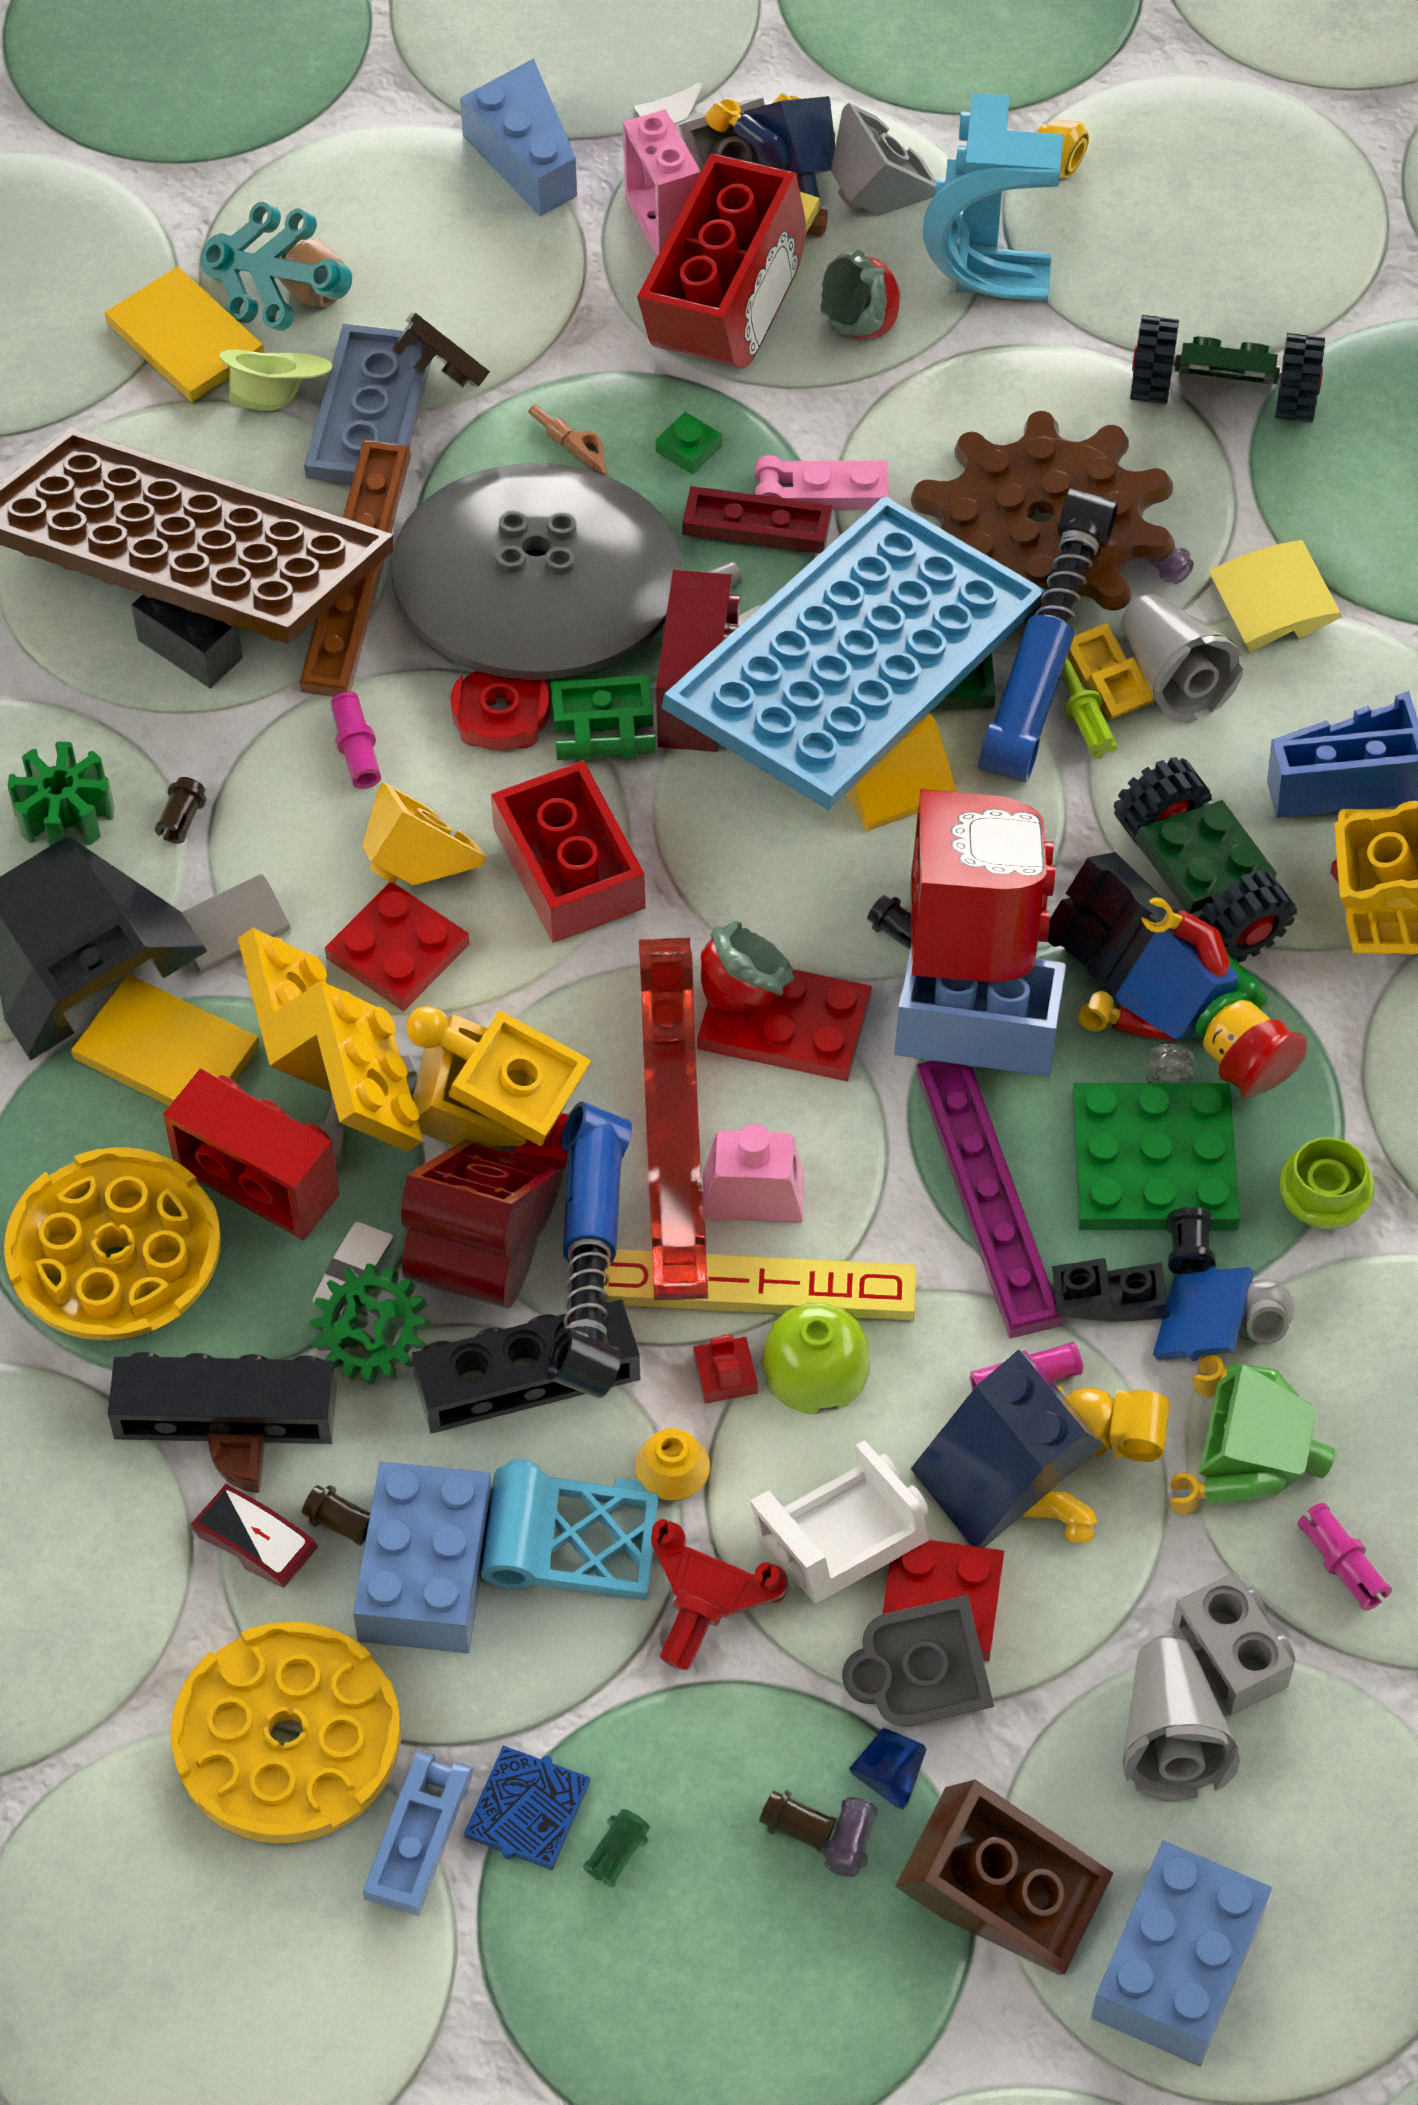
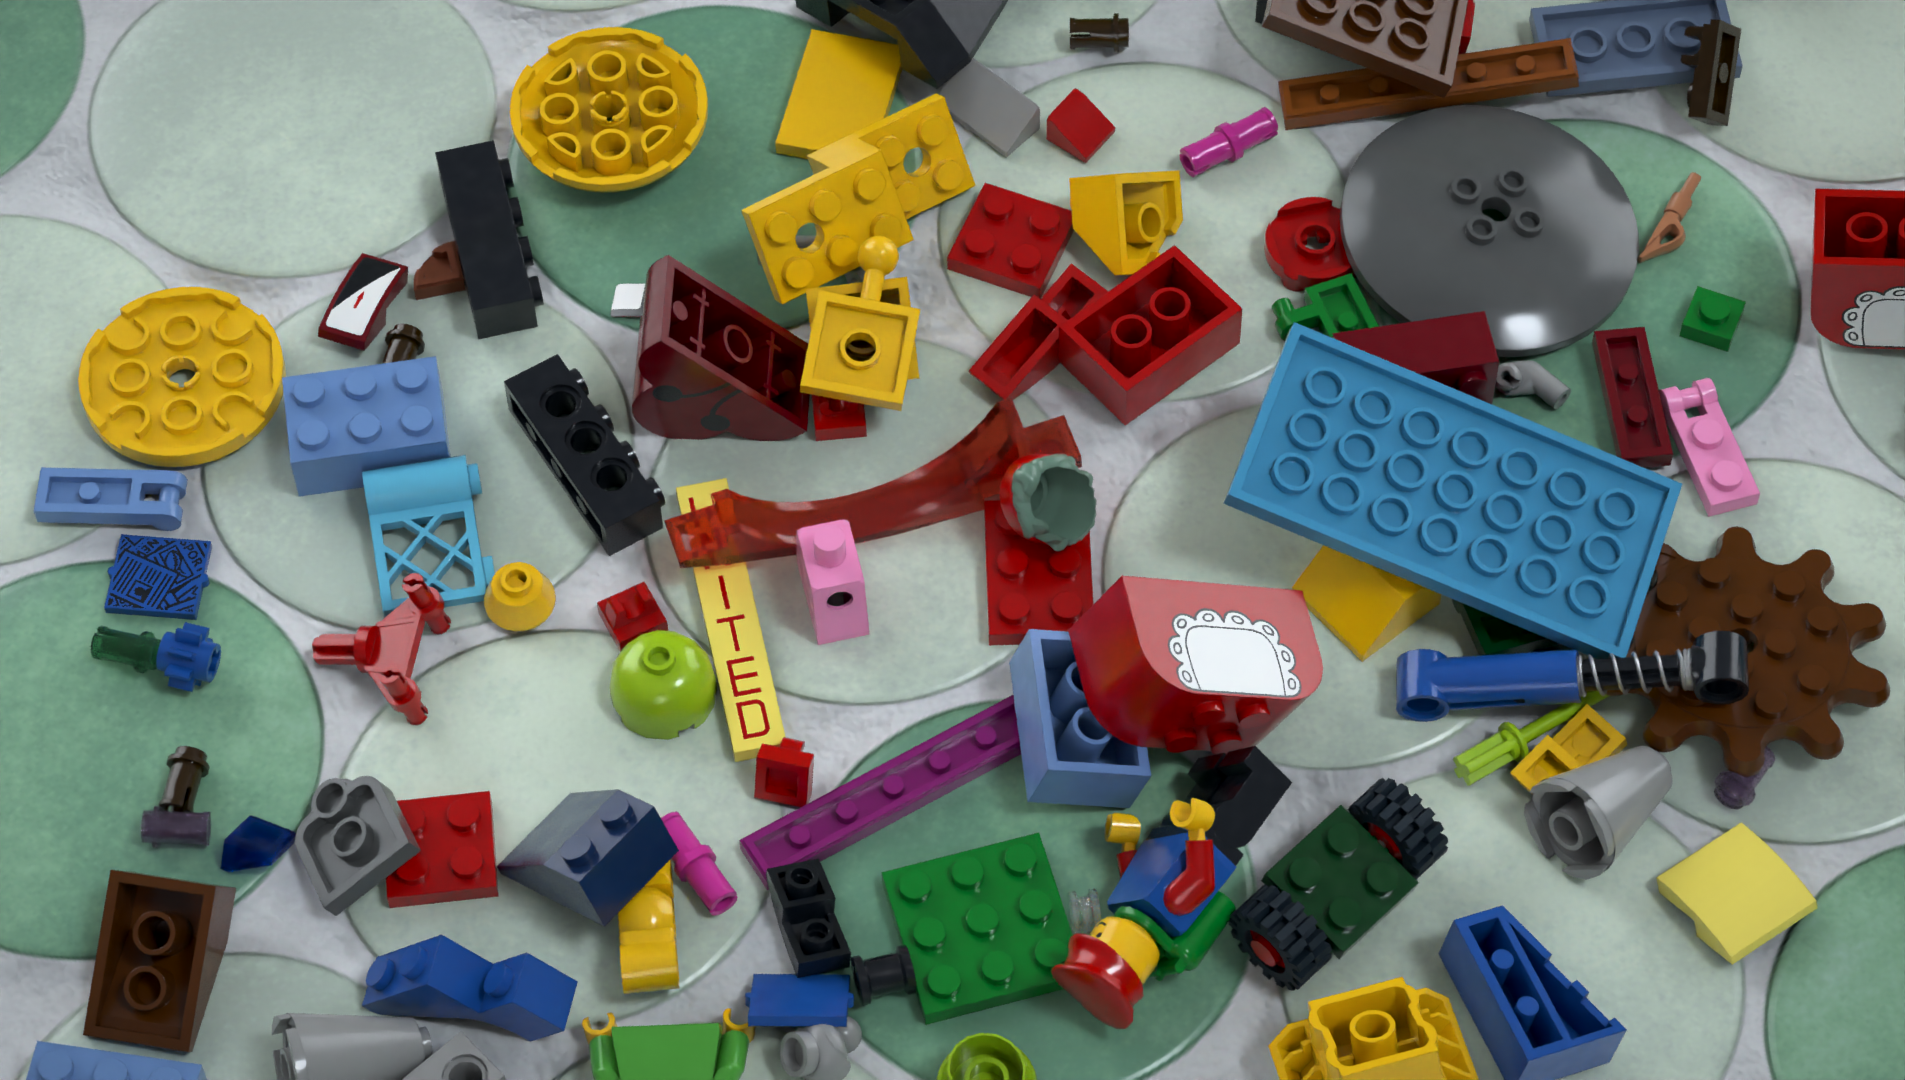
camera: 75 degrees right, 0 degrees up
red brick [163,1068,340,1241] -> none
green gear [310,1264,431,1384] -> none
piece [546,1101,632,1398] -> none
white panel [750,1440,929,1605] -> none
yellow arm [1022,1491,1098,1543] -> none
none -> blue gear [156,622,221,692]
none -> blue arch [362,934,578,1042]
none -> red tile [754,737,814,807]
none -> red slope [968,263,1108,403]
none -> red slope [1046,88,1115,163]

